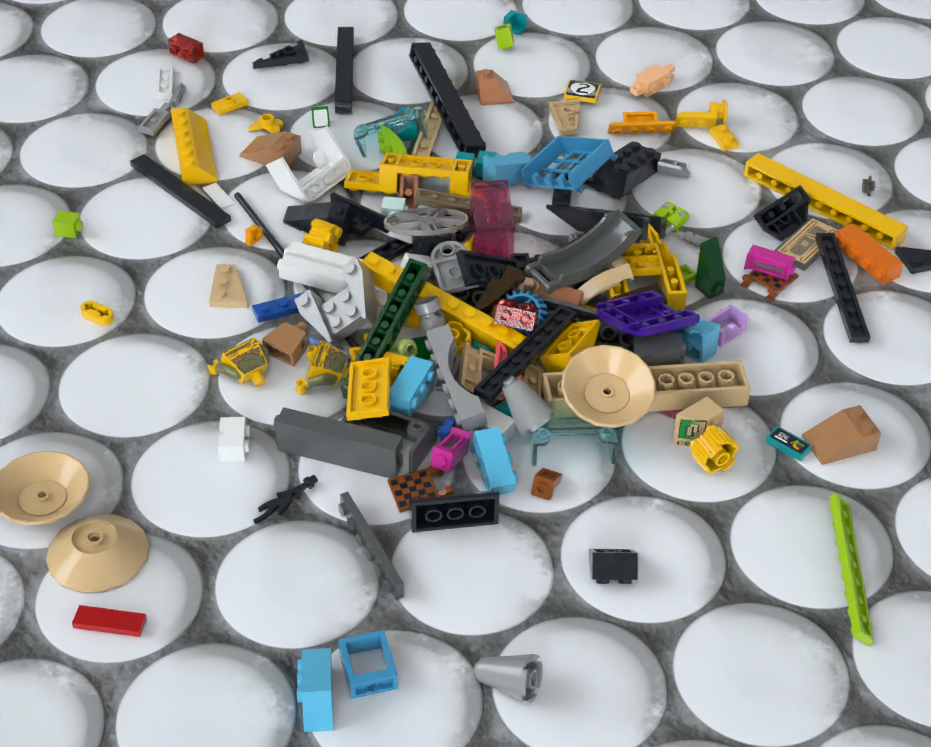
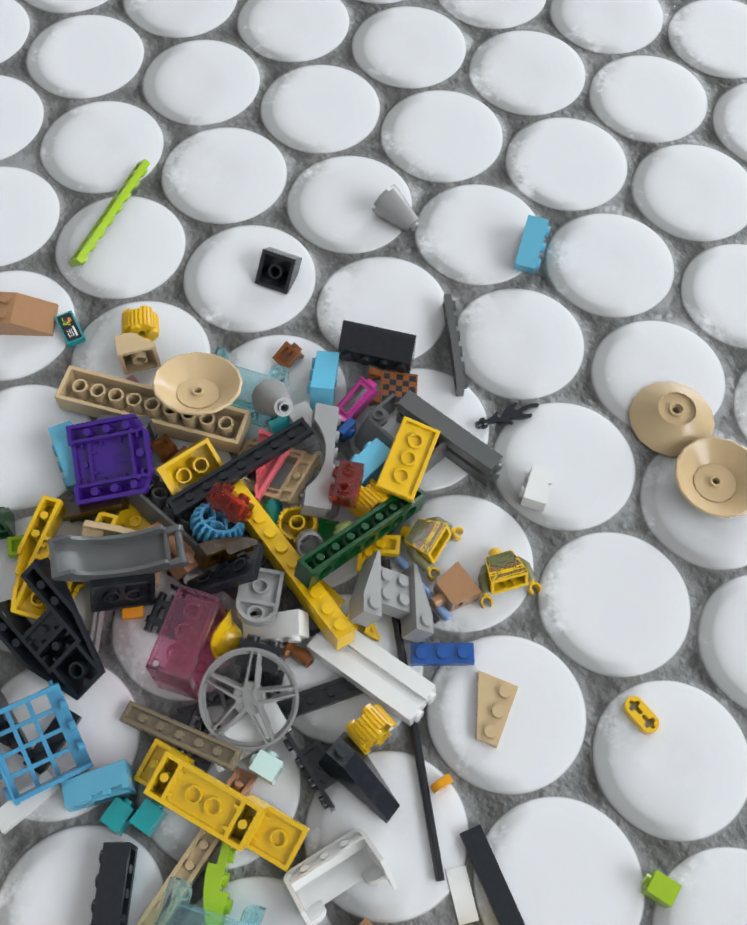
camera: 160 degrees left, 20 degrees up
red tile [72,605,147,637] -> none
dark azure window [338,630,398,699] -> none
lavender window [706,305,749,347] -> none
none -> clear red brick [329,459,364,509]

